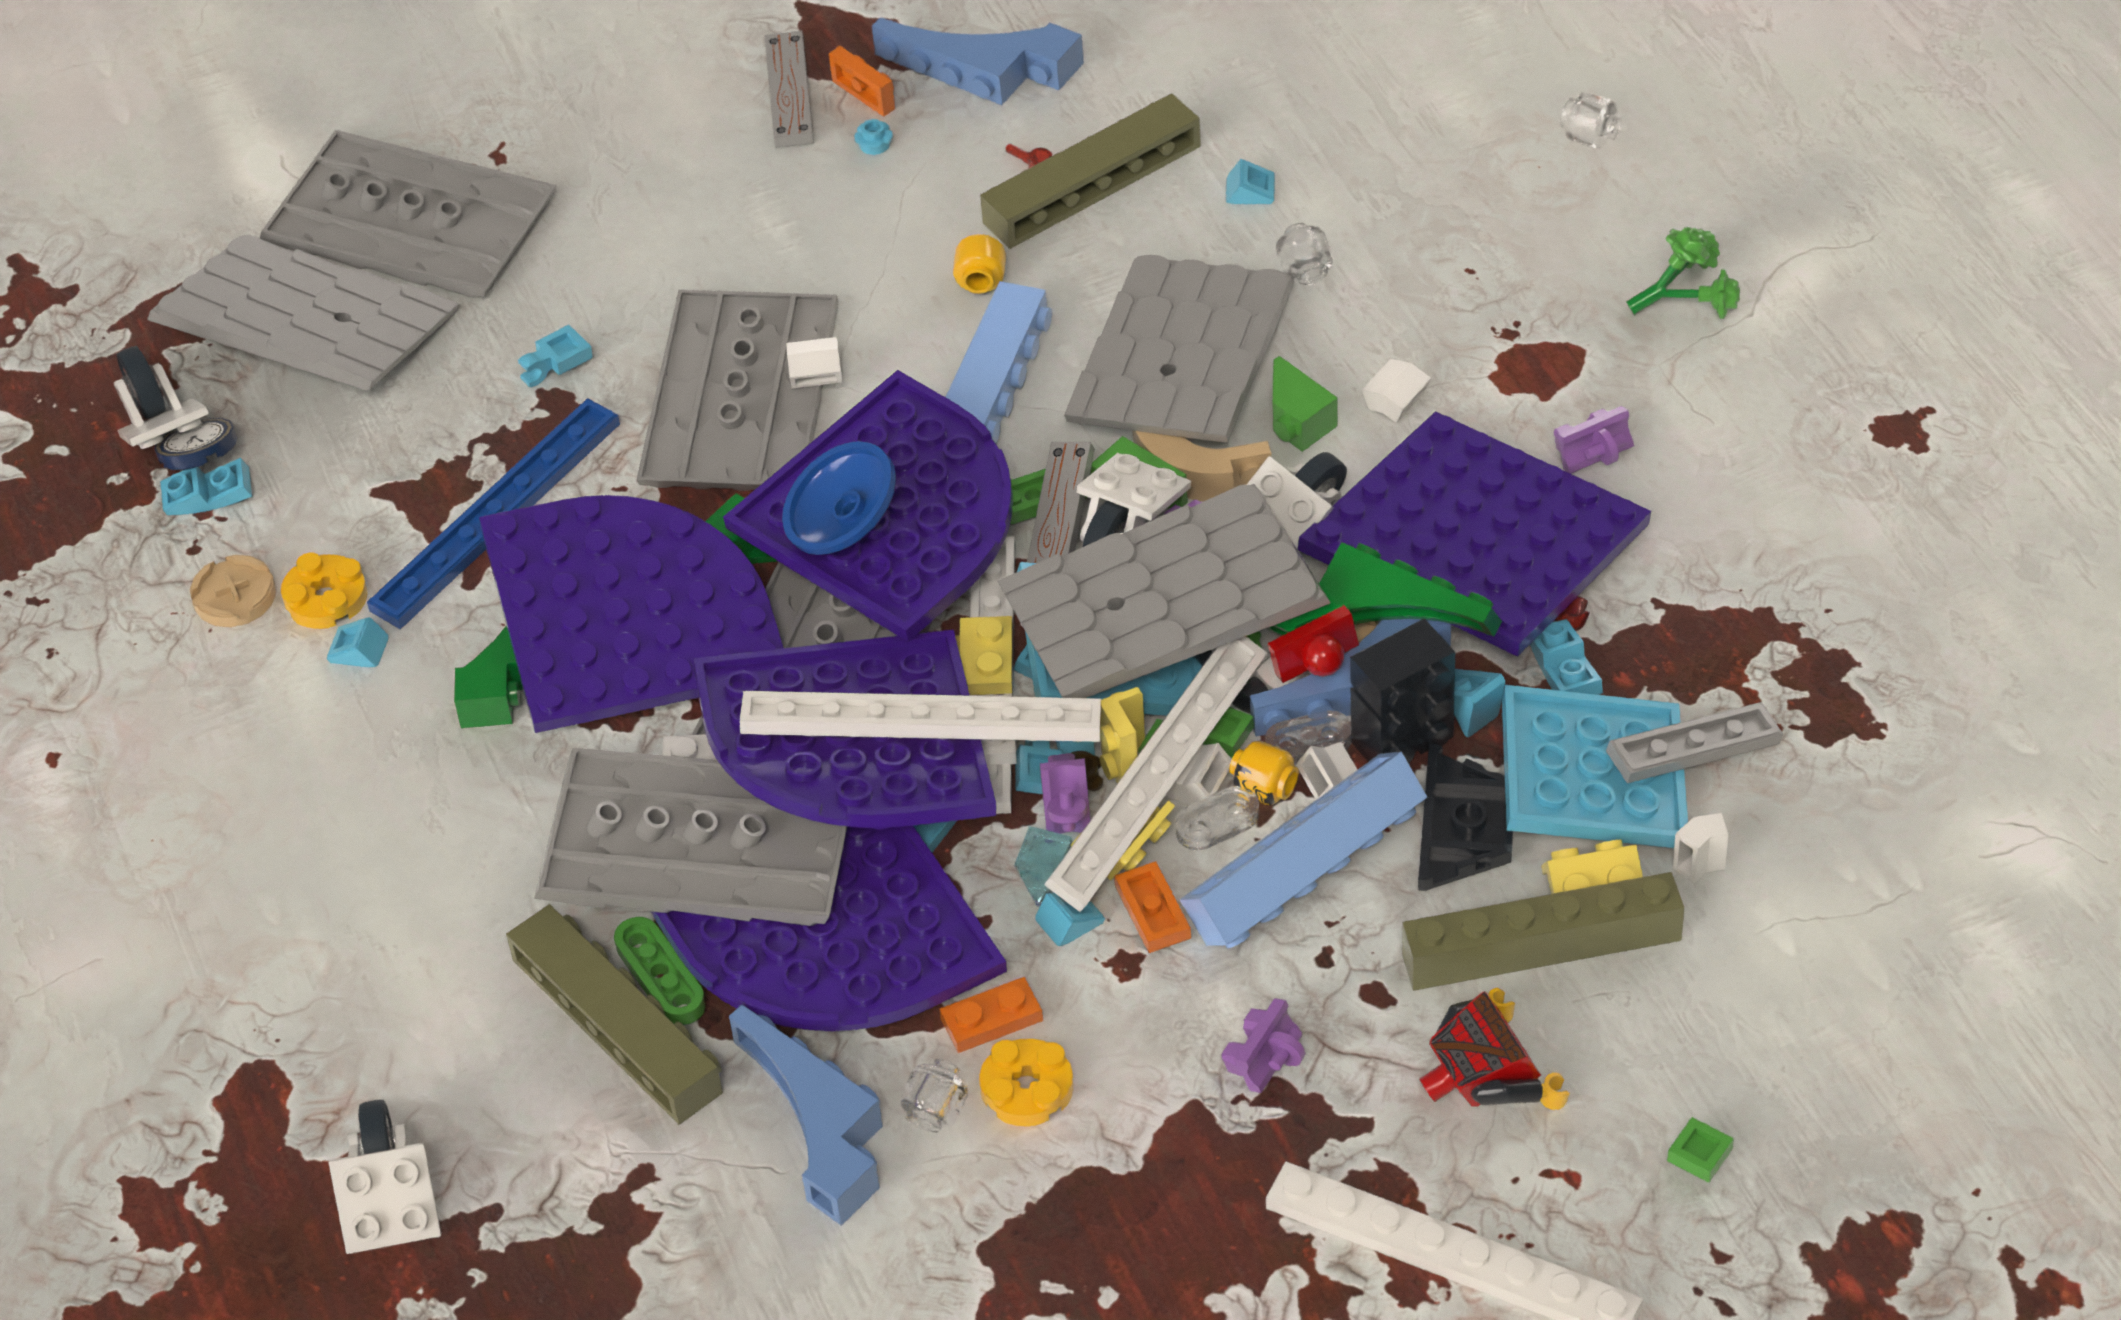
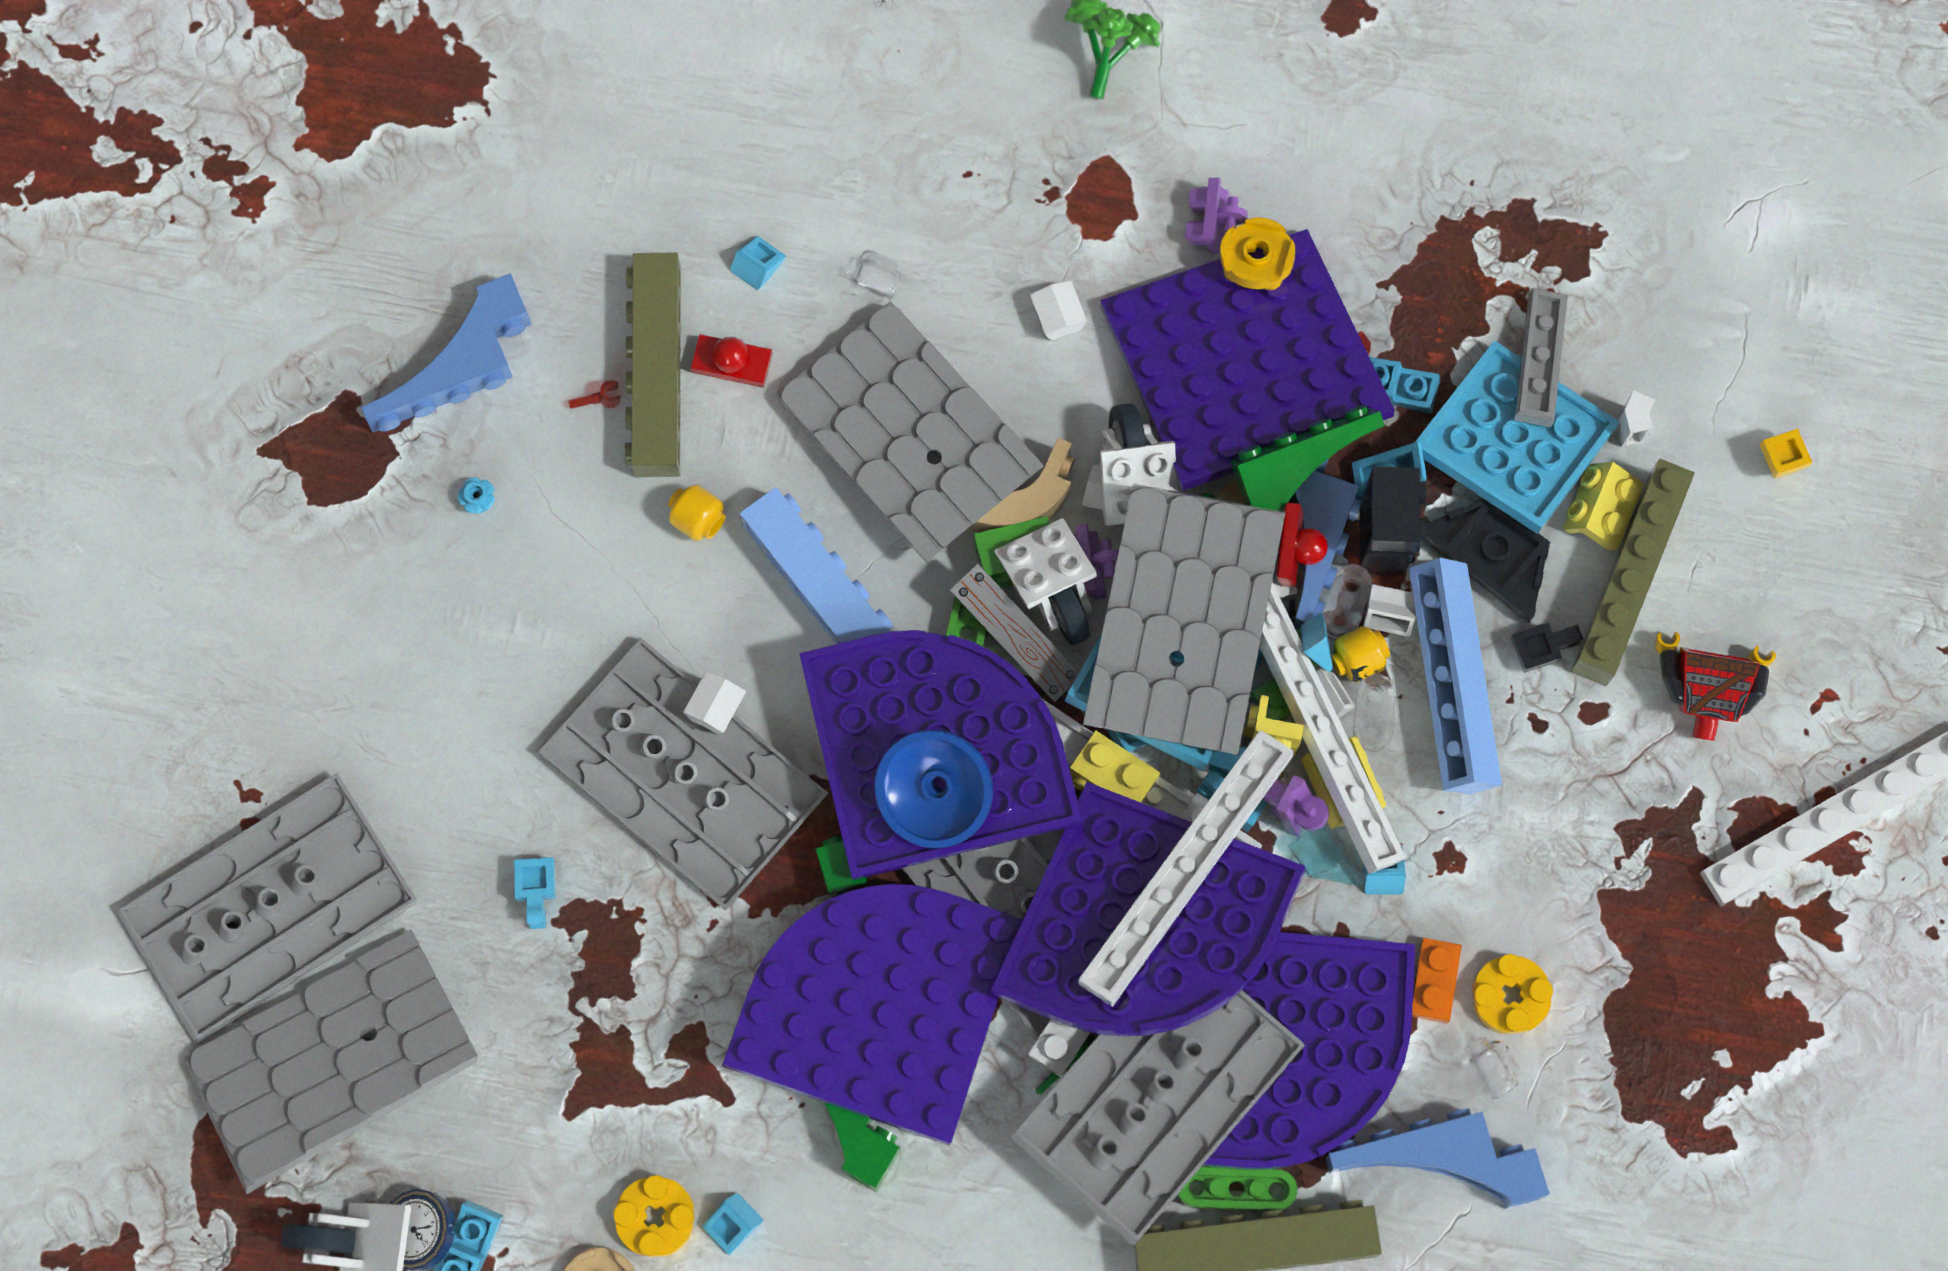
camera: 60 degrees left, 25 degrees up
blue tile [367,398,620,629] -> none
light grey tile [765,31,814,148] -> none
orange plate [829,46,895,117] -> none
orange plate [1114,861,1191,953] -> none
medium lavender hips [1222,998,1306,1093] -> none
bright green slope [1273,356,1338,452] -> none
bright green plate [1667,1117,1734,1183] -> none
none -> red tile [691,334,773,388]
none -> yellow plate [1220,217,1295,290]
none -> medium azure slope [1301,613,1333,672]
none -> black plate [1511,622,1584,673]
none -> yellow tile [1760,429,1813,479]

